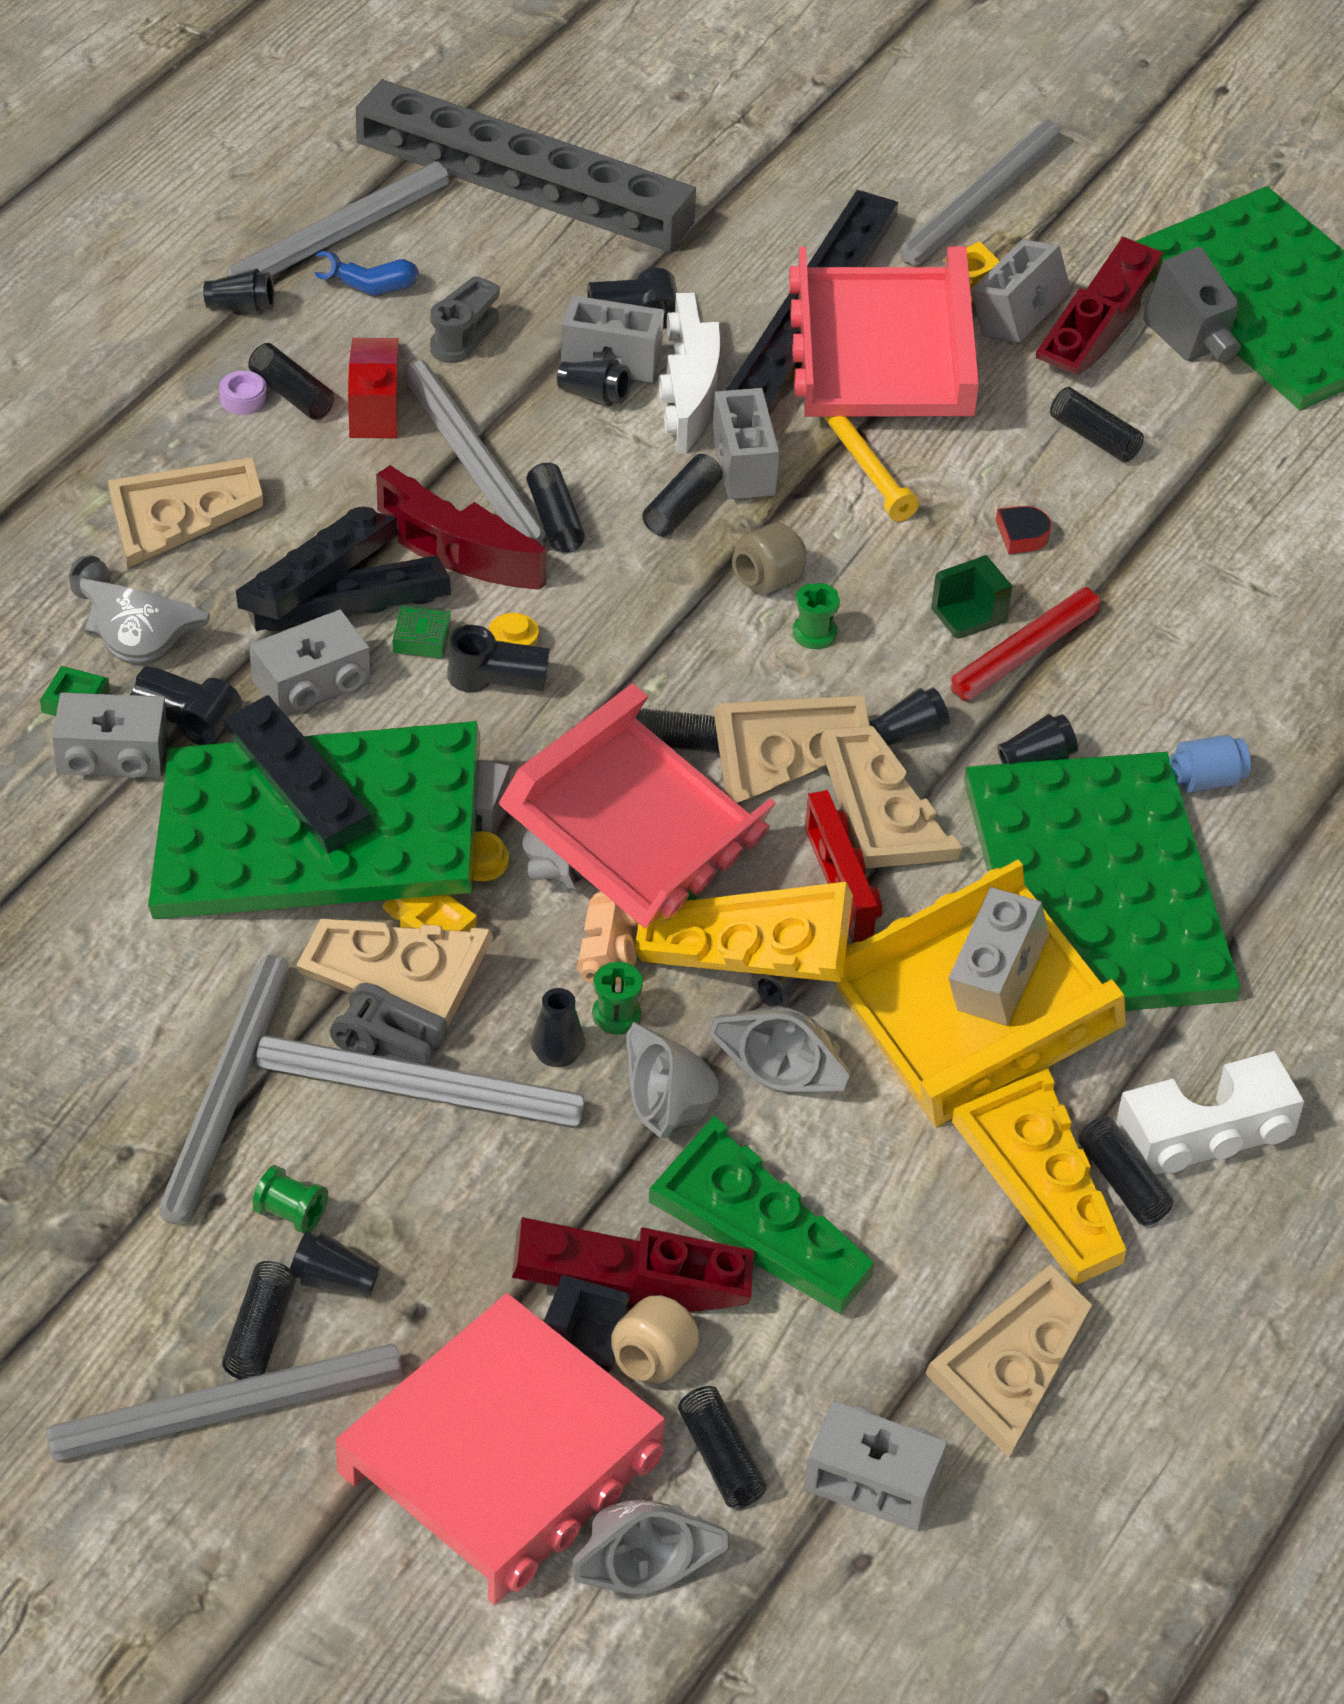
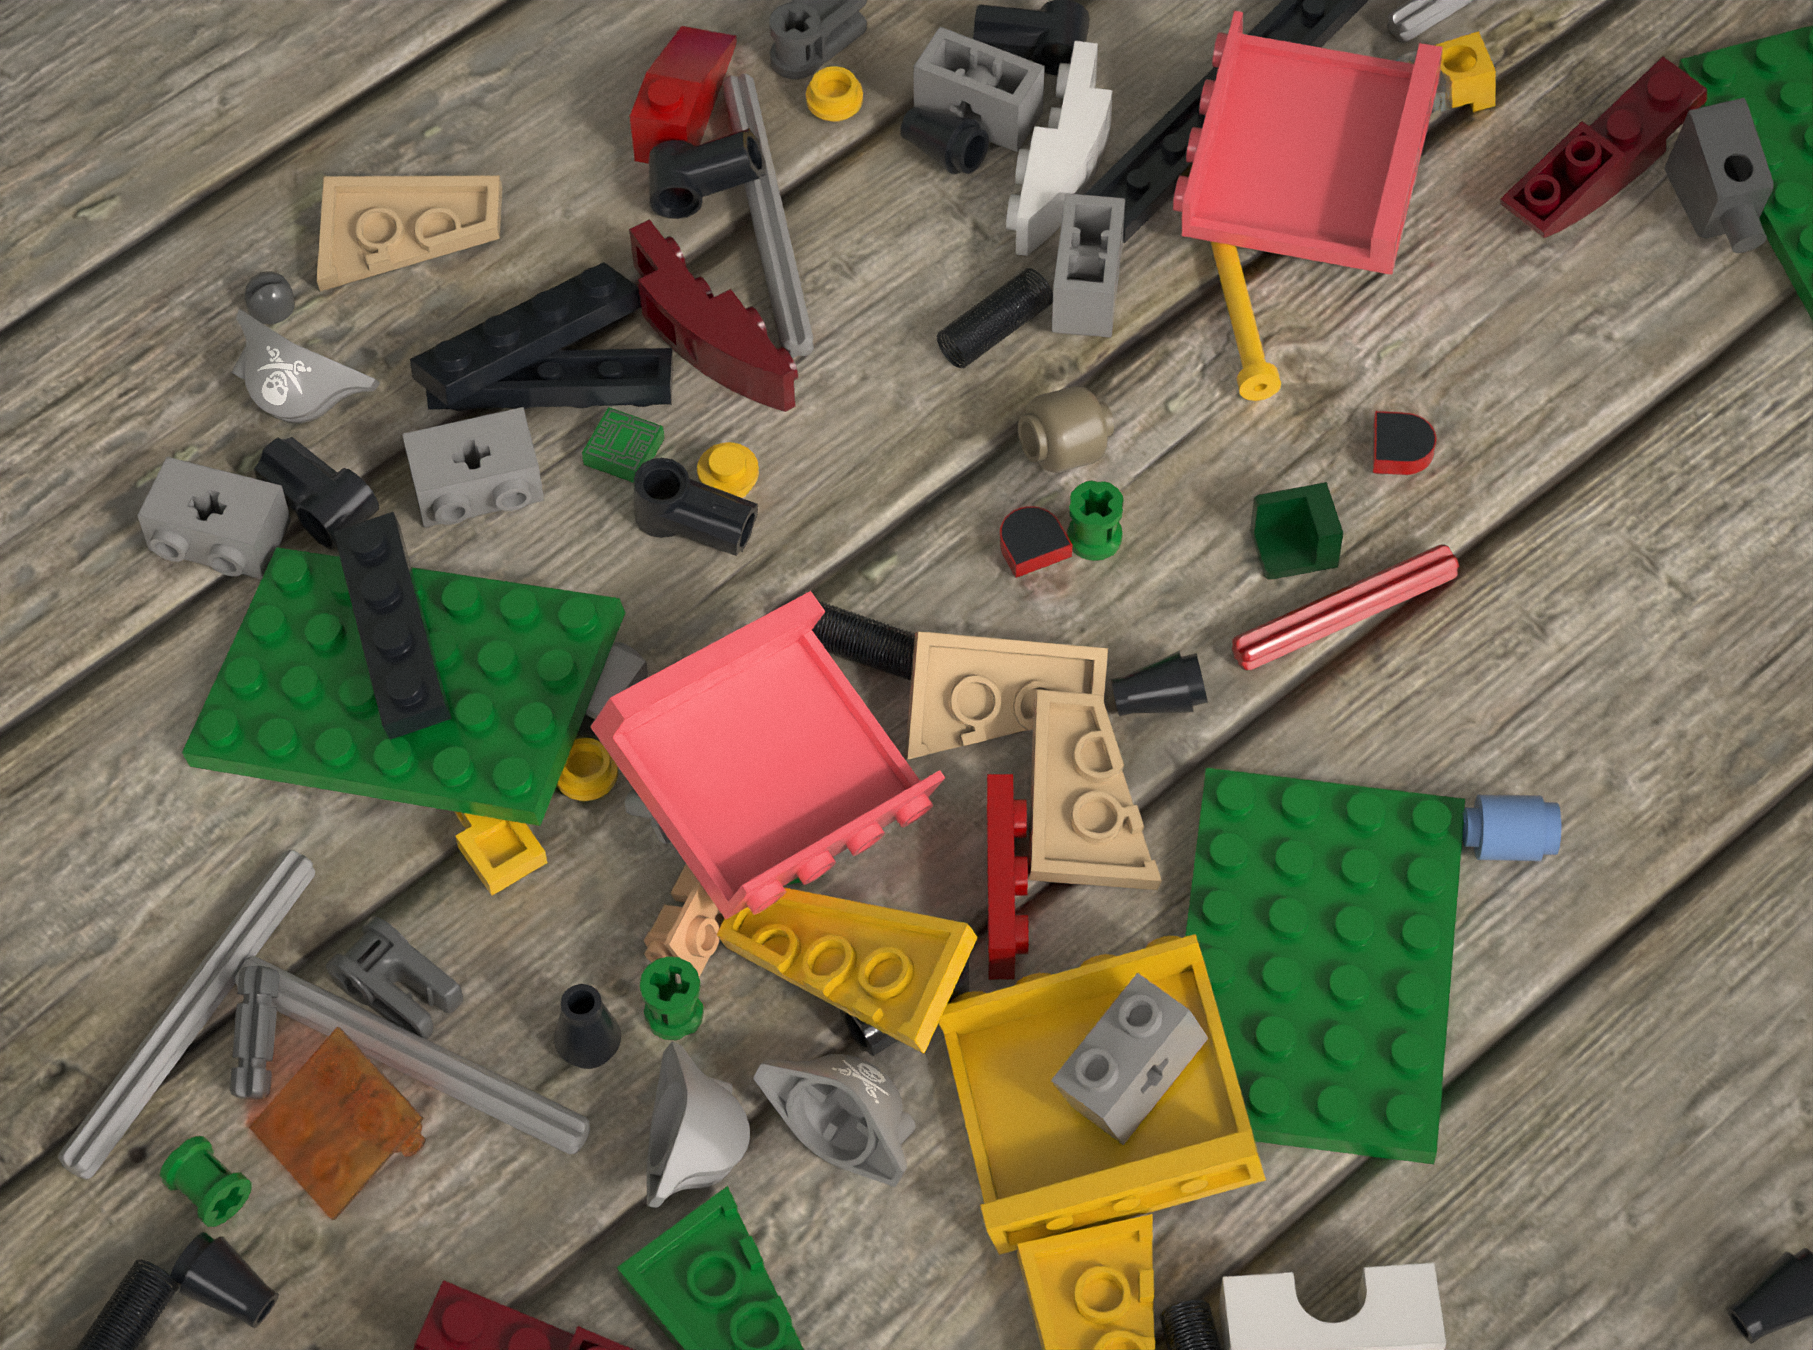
camera: 20 degrees right, 10 degrees up
green tile [40,665,110,716] -> none
lavender tile [219,371,267,415] -> none
black piece [248,343,334,420] -> none
tan wing [296,919,493,1029] -> none
black piece [526,462,585,553] -> none
light grey brick [971,239,1071,342] -> none
black cone [997,714,1078,765] -> none
black piece [1050,387,1144,463] -> none
none -> dark grey axle [230,966,280,1100]
none -> clear orange hinge [249,1027,426,1220]
none -> black piece [649,128,766,219]
none -> yellow plate [806,66,863,121]
none -> black tile [1000,506,1072,578]

